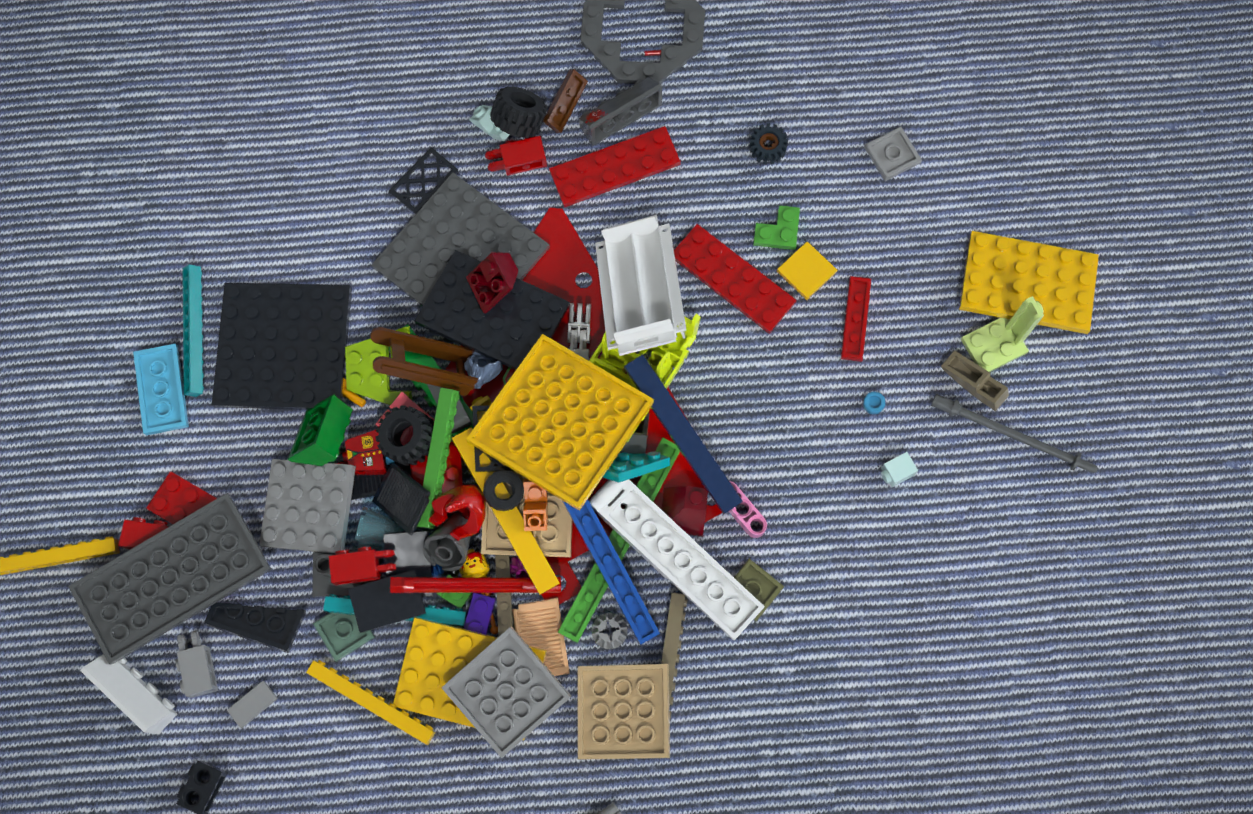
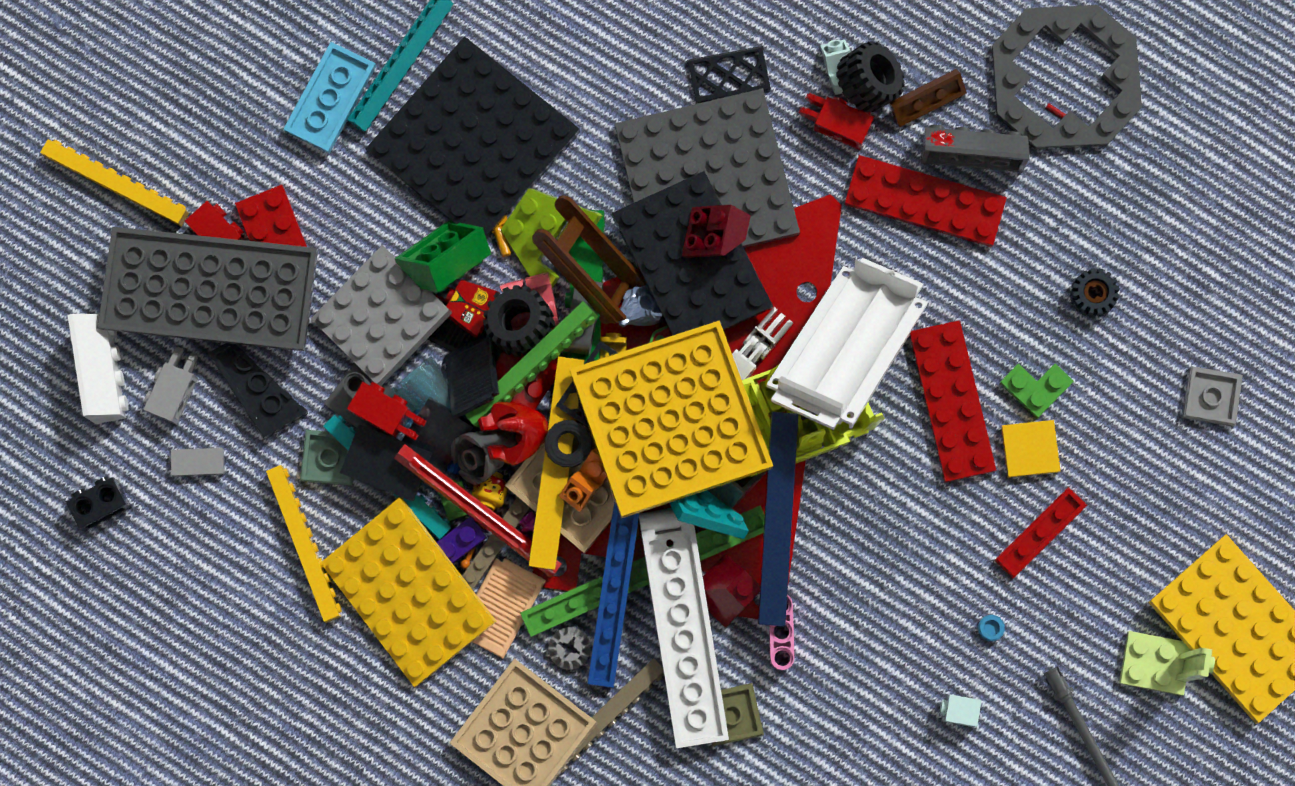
camera: 40 degrees right, 5 degrees up
light grey plate [442,626,571,758] -> none
dark tan slope [941,350,1009,412] -> none

